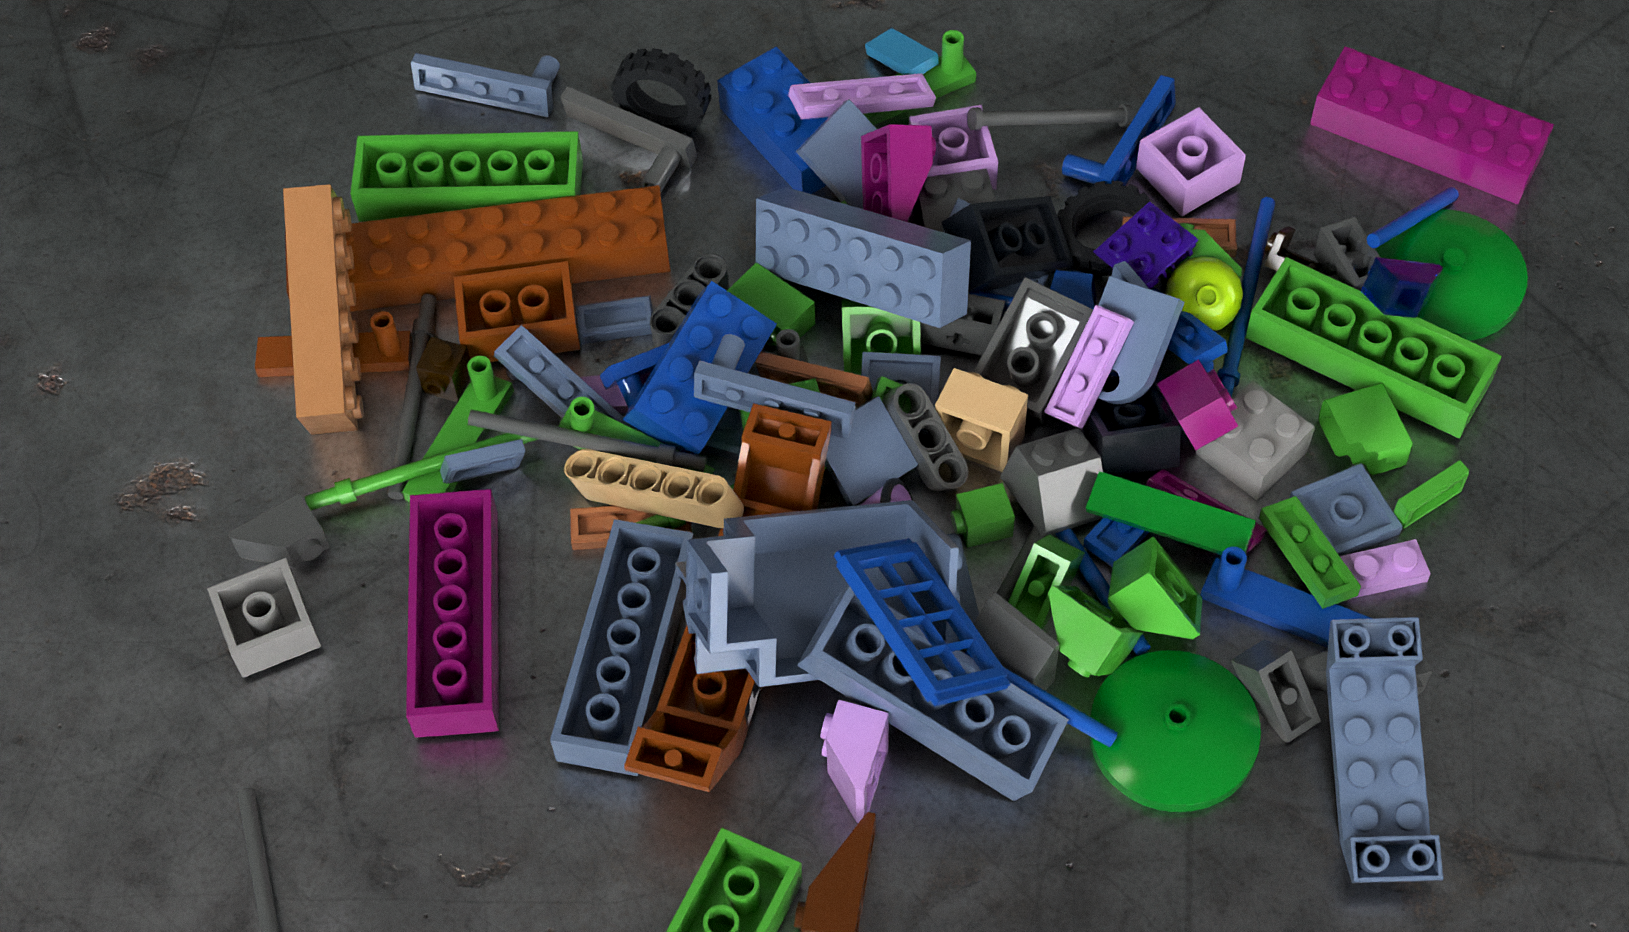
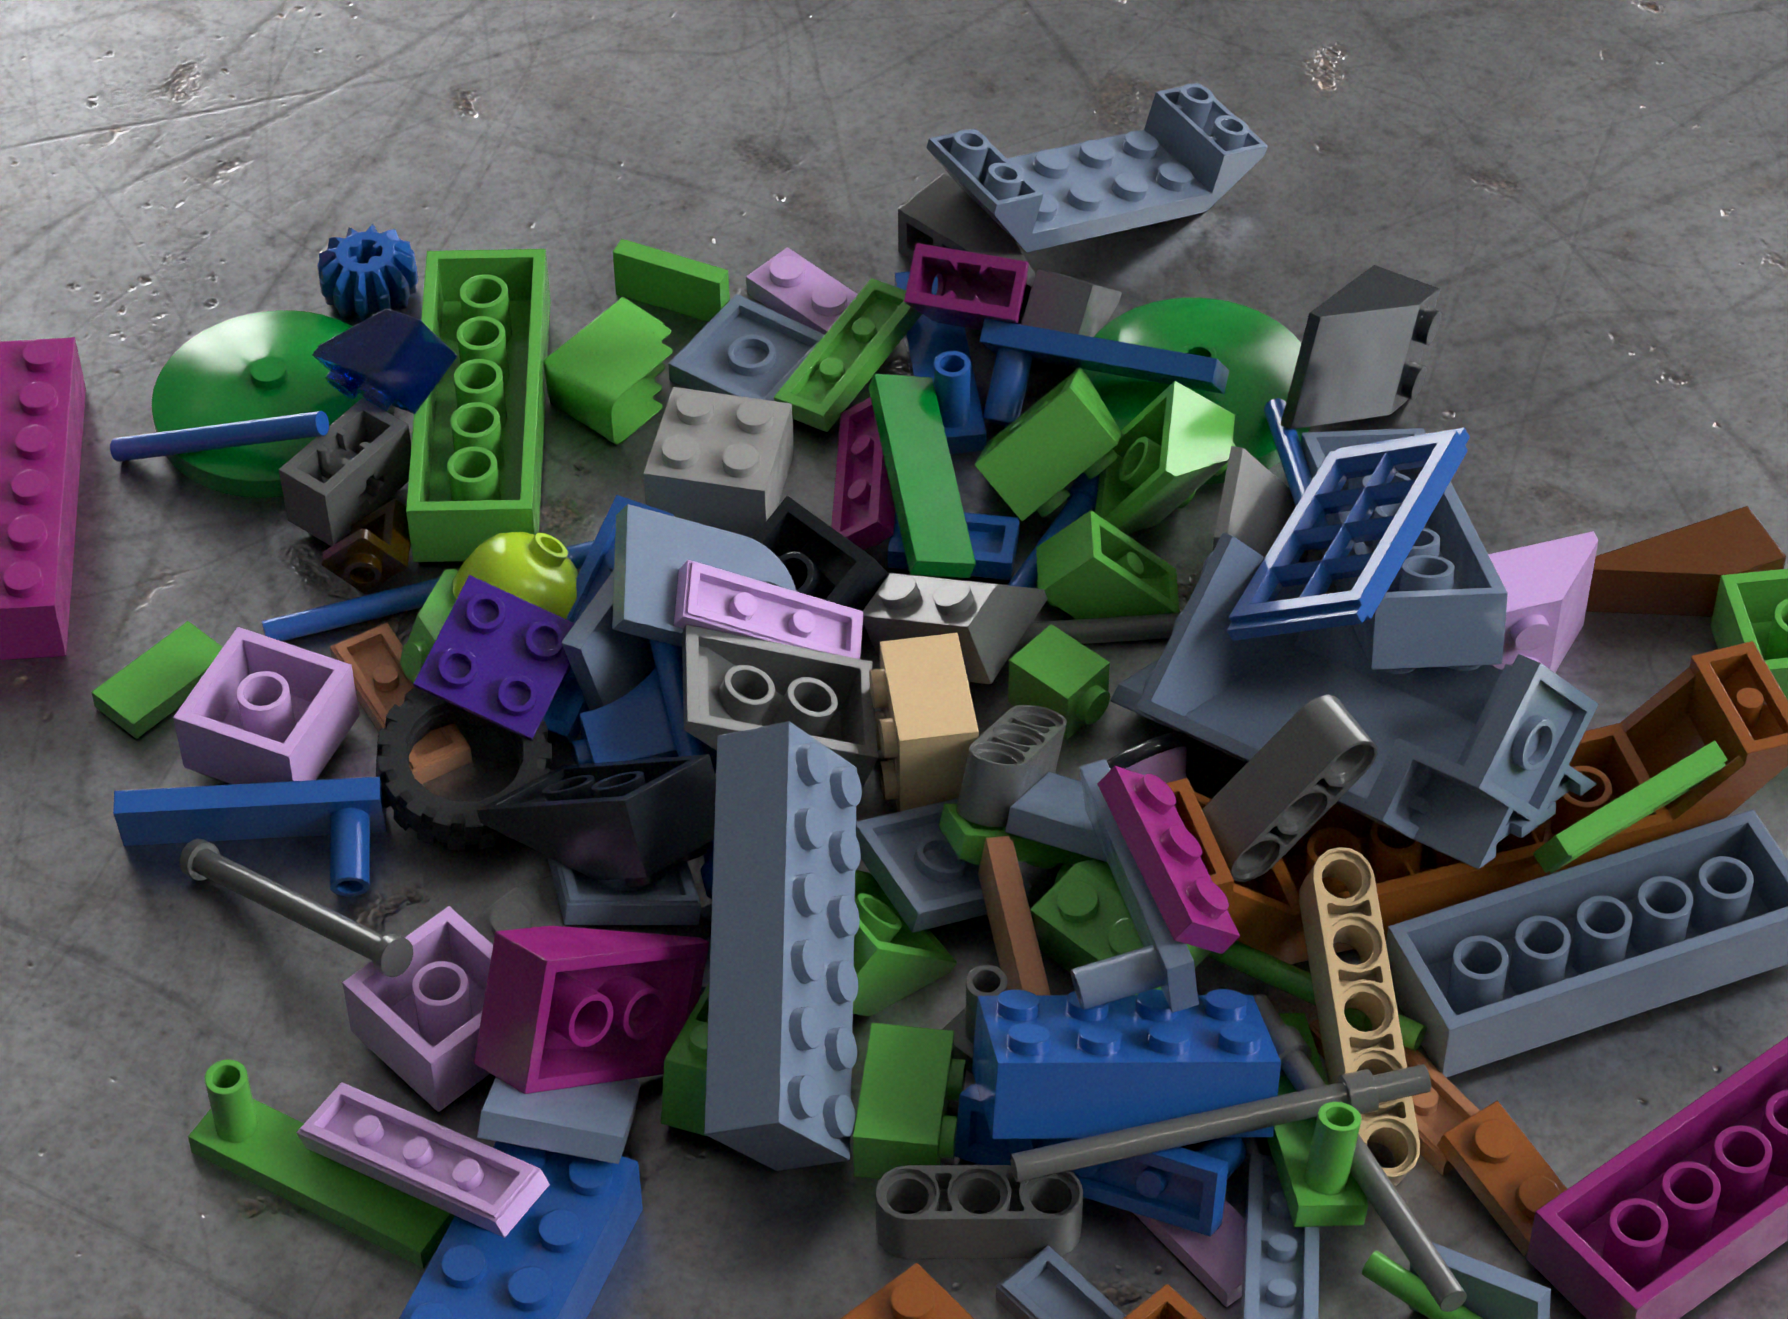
camera: 125 degrees left, 10 degrees down
dark azure tile [865,28,939,75] -> none
magenta brick [1157,359,1238,450] -> none
none -> bright green tile [91,621,223,739]
none -> blue gear [317,224,418,322]
none -> magenta torso [904,243,1029,330]
none -> blue piece [979,318,1229,426]
none -> dark grey bar [1010,1064,1431,1182]
none -> magenta plate [1097,766,1240,954]
none -> dark grey beam [1202,695,1377,882]
none -> slope [1280,265,1442,429]
none -> dark orange plate [1437,1100,1567,1257]
none -> bright green tile [1533,740,1728,874]

